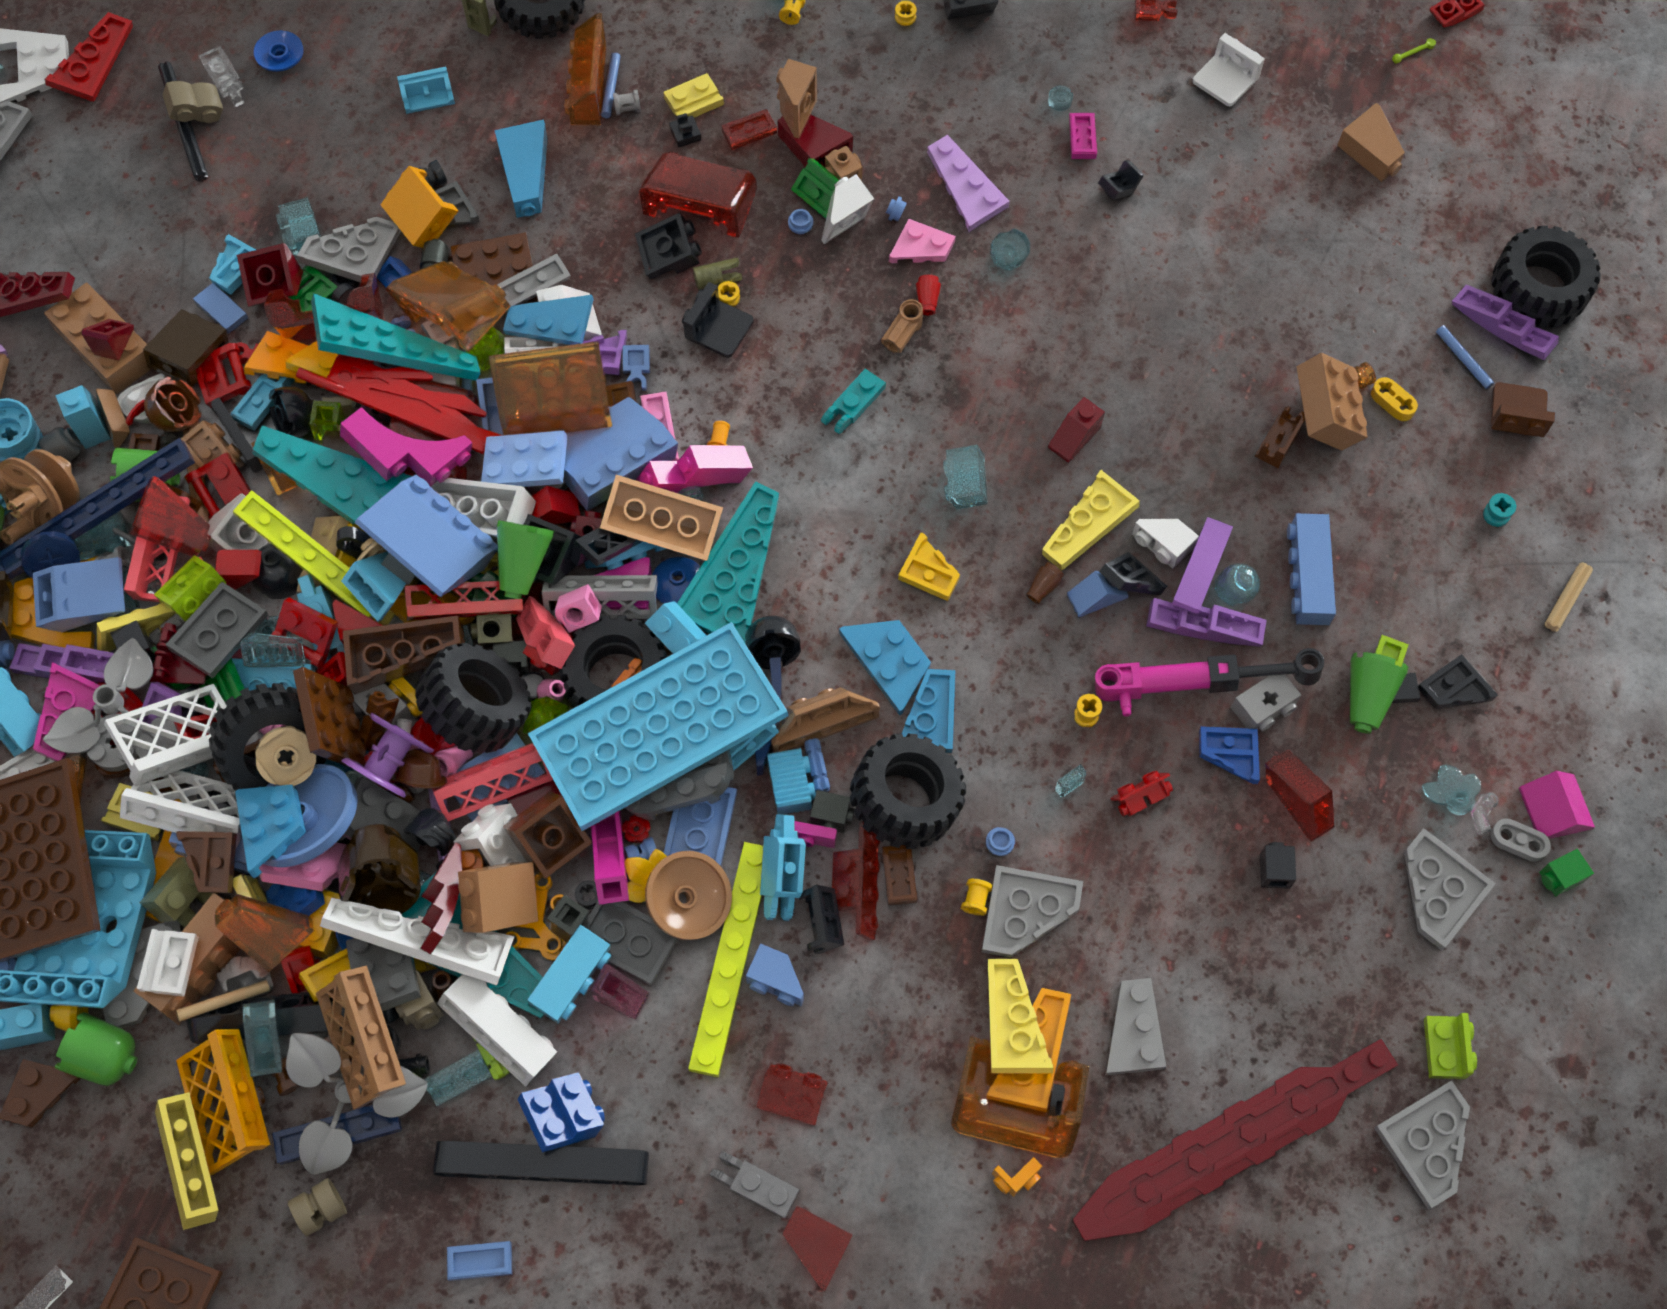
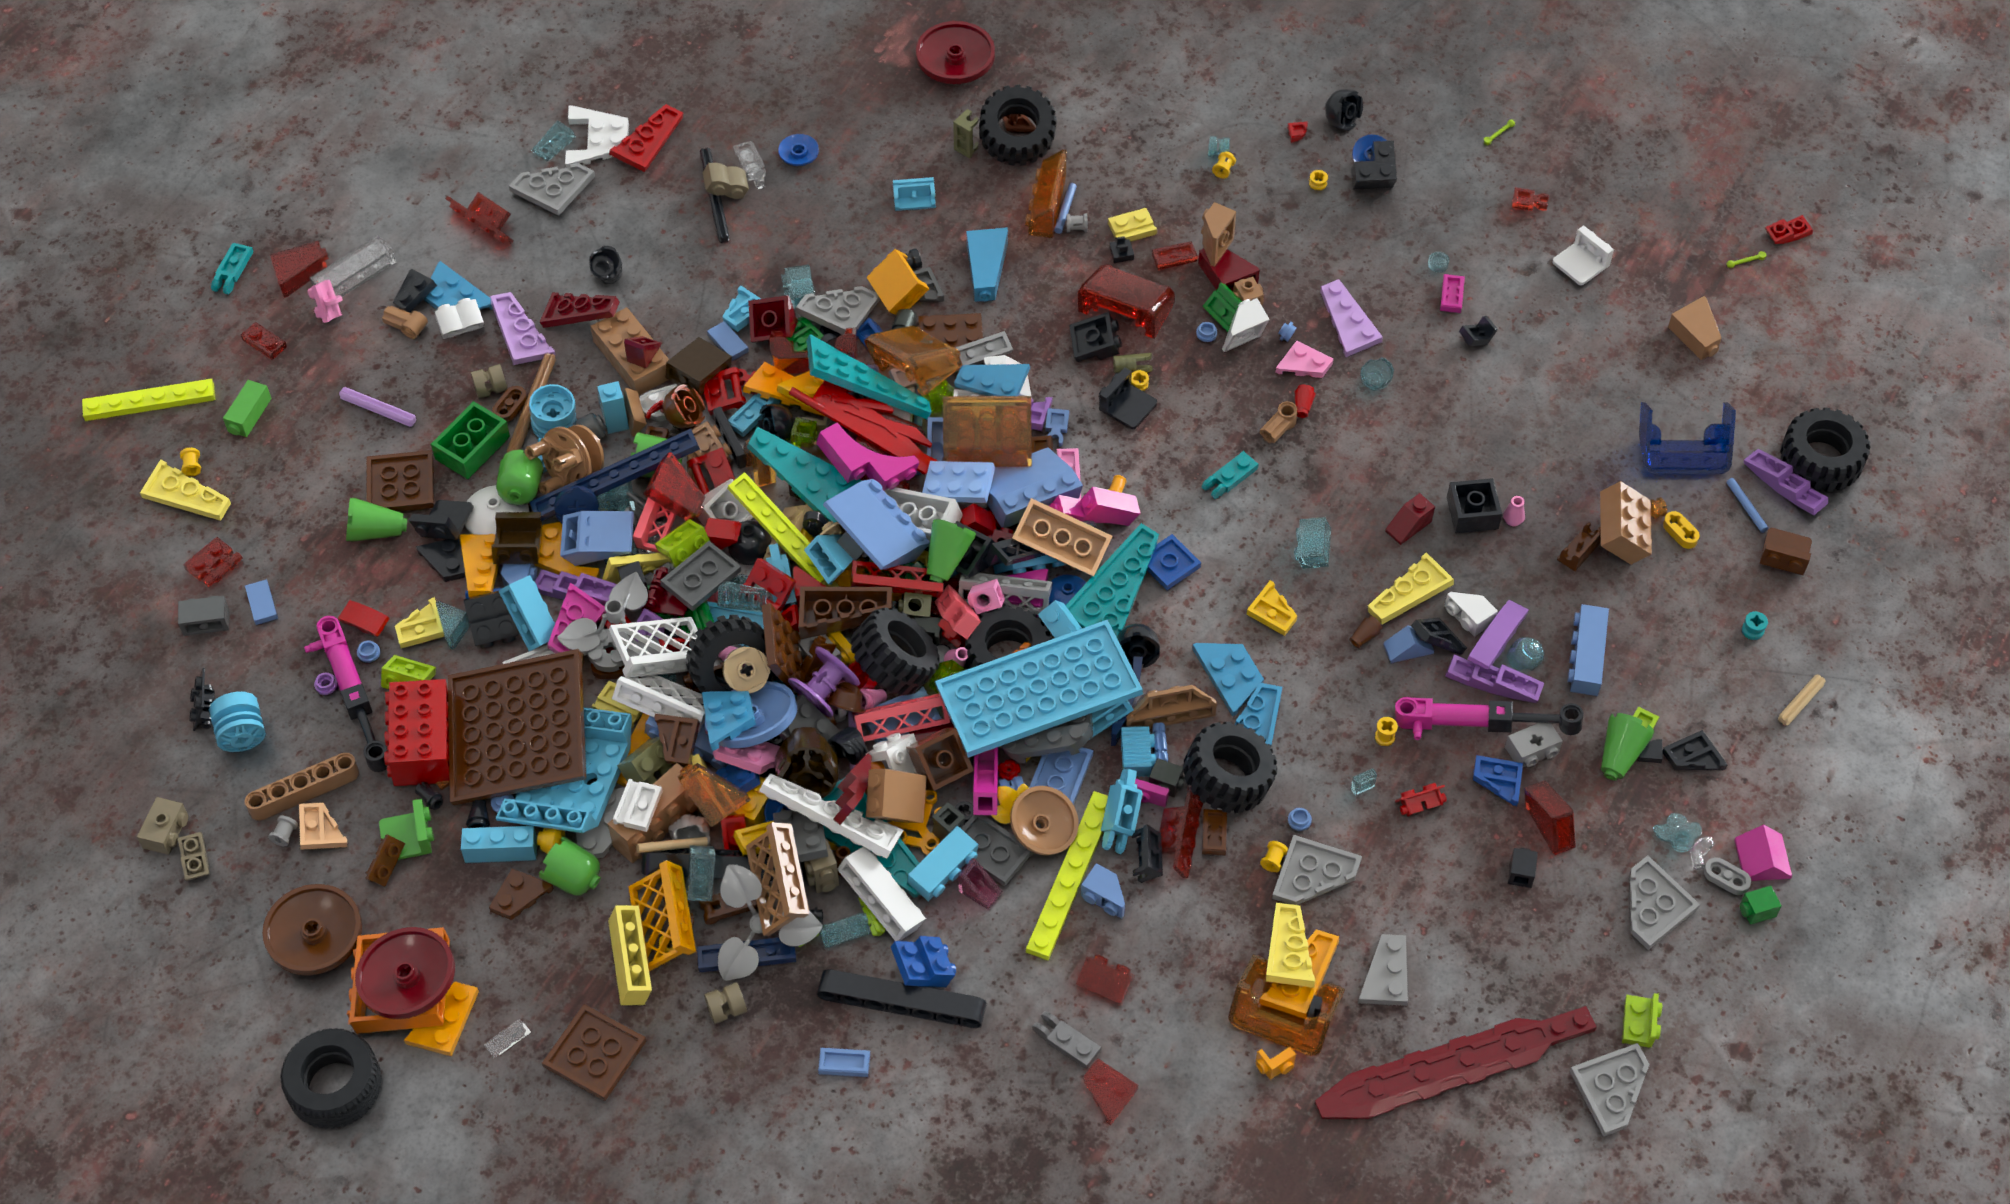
camera: 10 degrees right, 10 degrees down
none -> black hair [589,246,622,284]
none -> blue plate [1147,534,1201,590]
none -> black brick [1447,478,1502,533]
none -> bright pink cone [1503,496,1525,526]
none -> clear blue windscreen [1639,402,1736,474]

